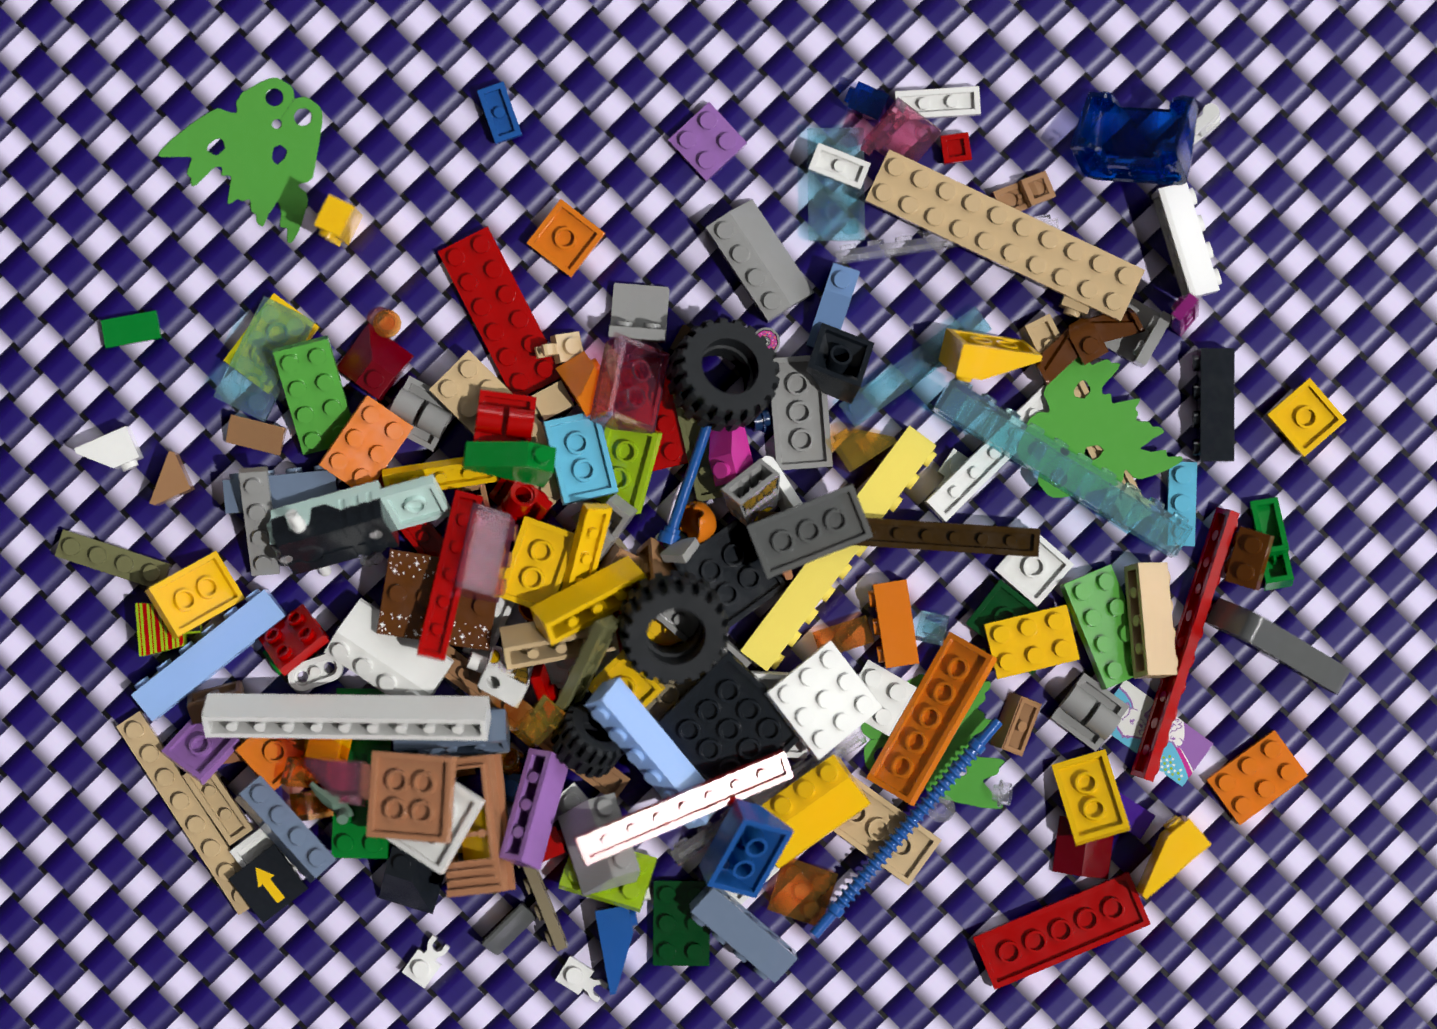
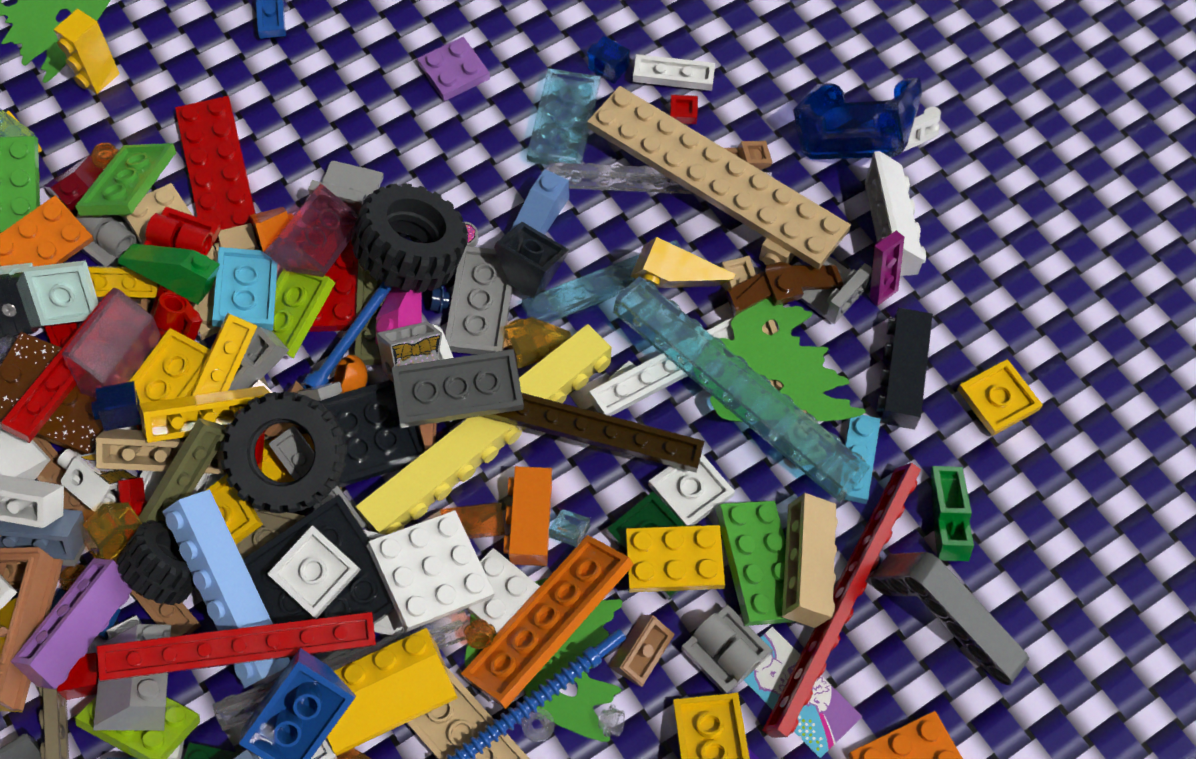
camera: 10 degrees right, 25 degrees down
orange plate [527,199,605,278] -> none
tan plate [534,331,583,364] -> none
light grey slope [706,199,814,324] -> none
white plate [808,143,871,190] -> none
clear pink bracket [860,97,941,162] -> none
reddish brown bracket [1224,527,1275,590] -> none
none -> bright green plate [75,143,176,217]
none -> clear blue brick [91,381,141,431]
none -> white plate [268,525,361,618]
none -> clear orange plate [464,619,496,649]

